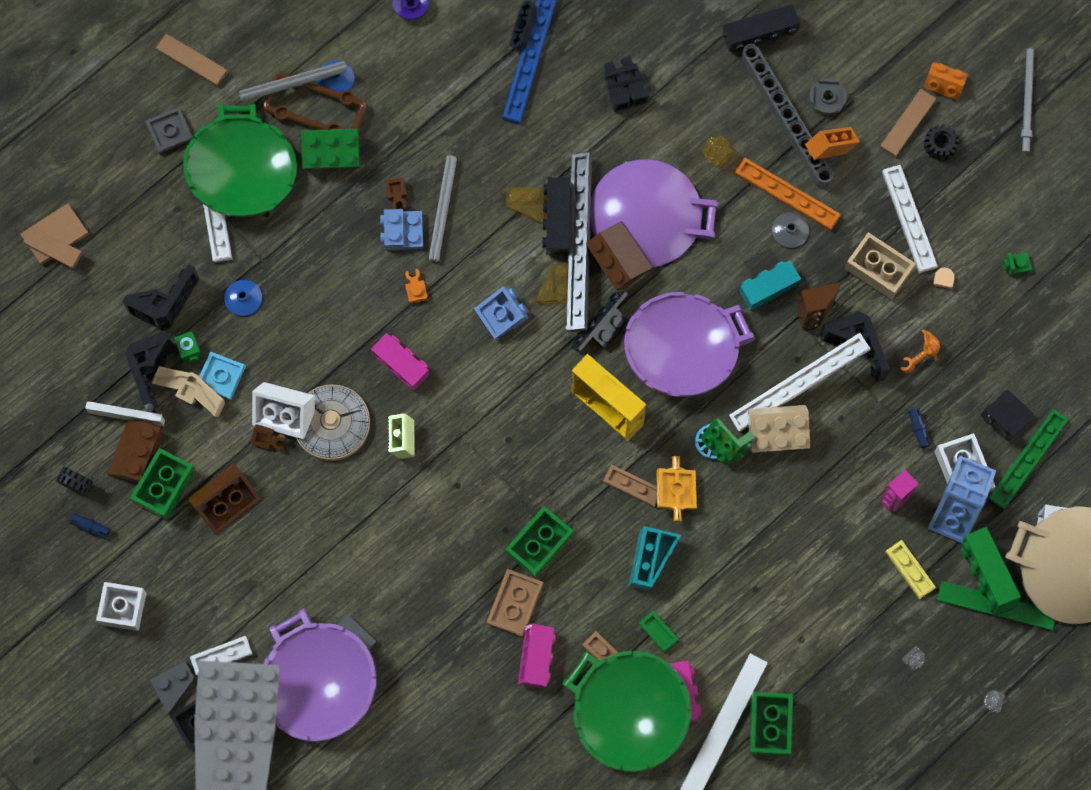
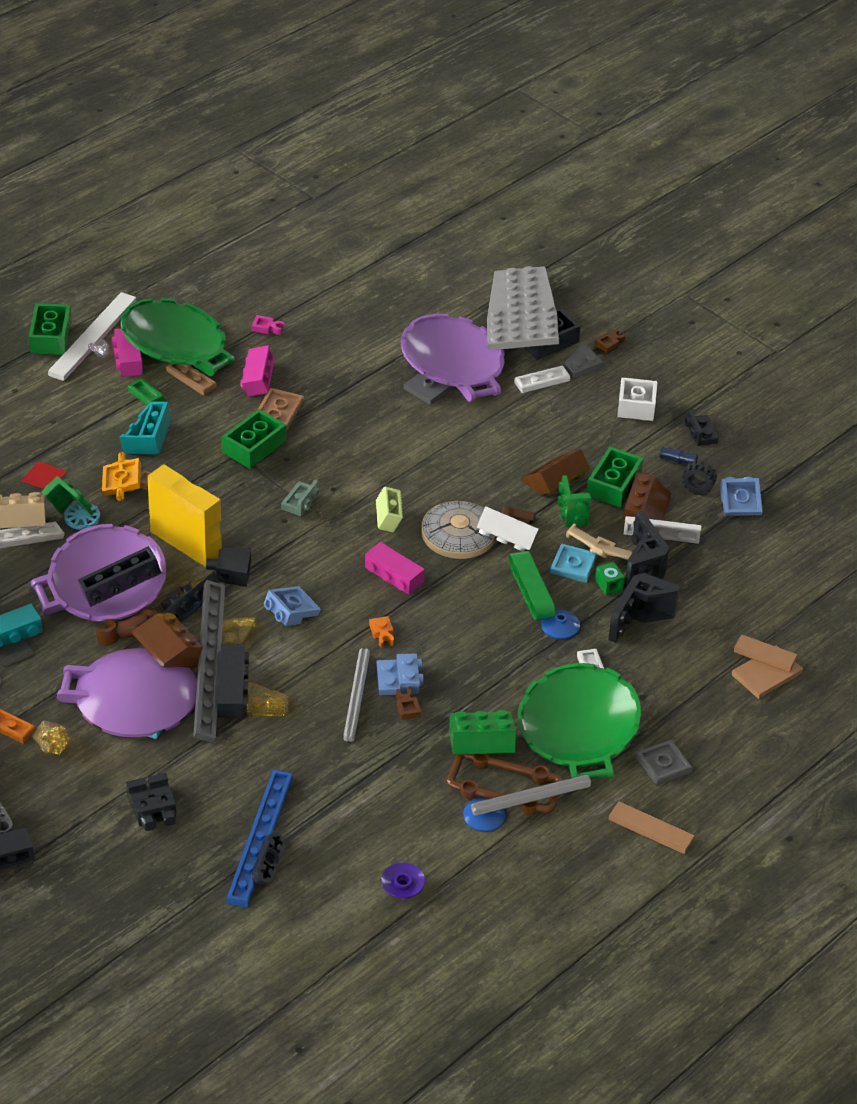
camera: 175 degrees right, 30 degrees down
none -> red sticker [21,461,67,490]
none -> black brick [78,546,162,607]
none -> clear plate [88,340,109,358]
none -> reddish brown piece [96,607,159,646]
none -> black torso [206,547,251,587]
none -> dark pink plate [252,315,284,335]
none -> sand green bracket [281,480,320,516]
none -> green beam [509,551,555,620]
none -> green bracket [557,475,591,527]
none -> reddish brown plate [594,329,626,353]
none -> black bracket [685,409,719,446]
none -> medium blue plate [720,477,762,516]

